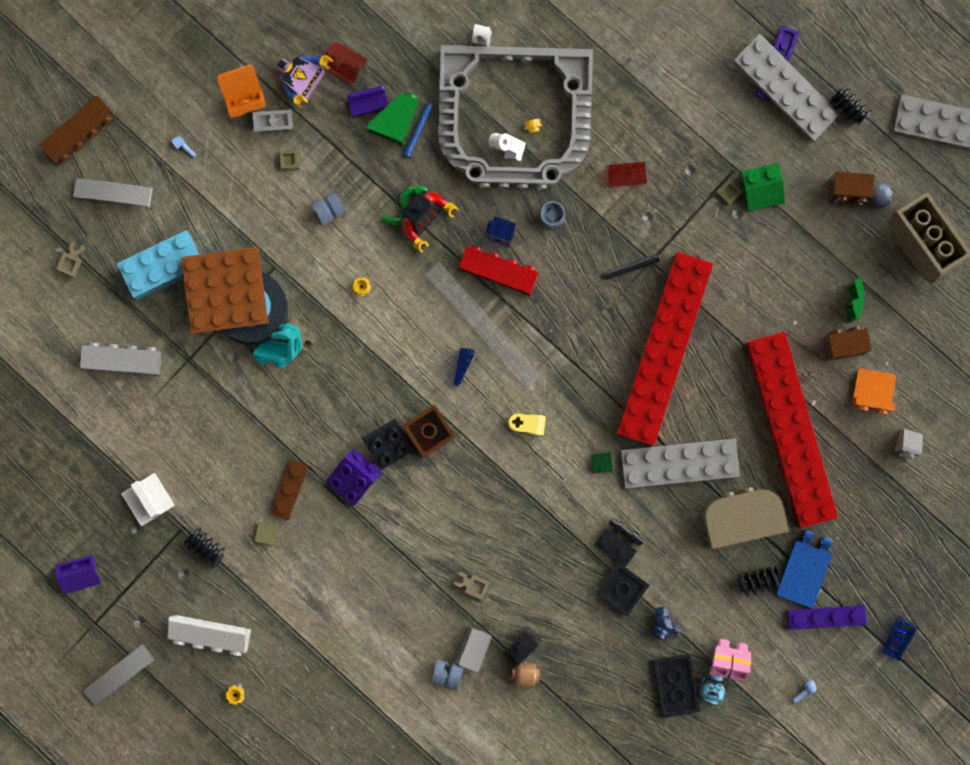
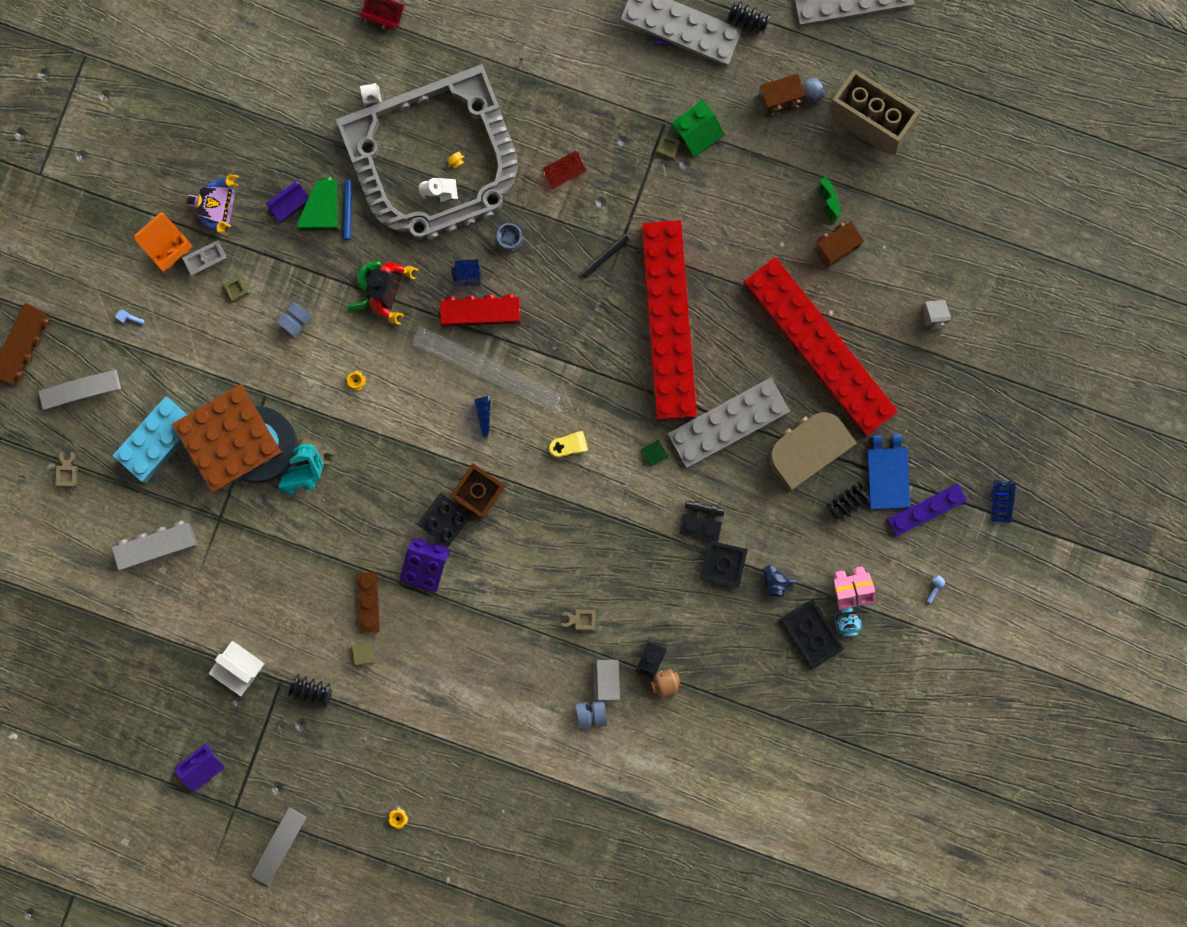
camera: 25 degrees left, 0 degrees up
white slope [168,615,251,656] -> none
clear red panel [325,42,367,84] -> none
orange bracket [851,368,896,415] -> none

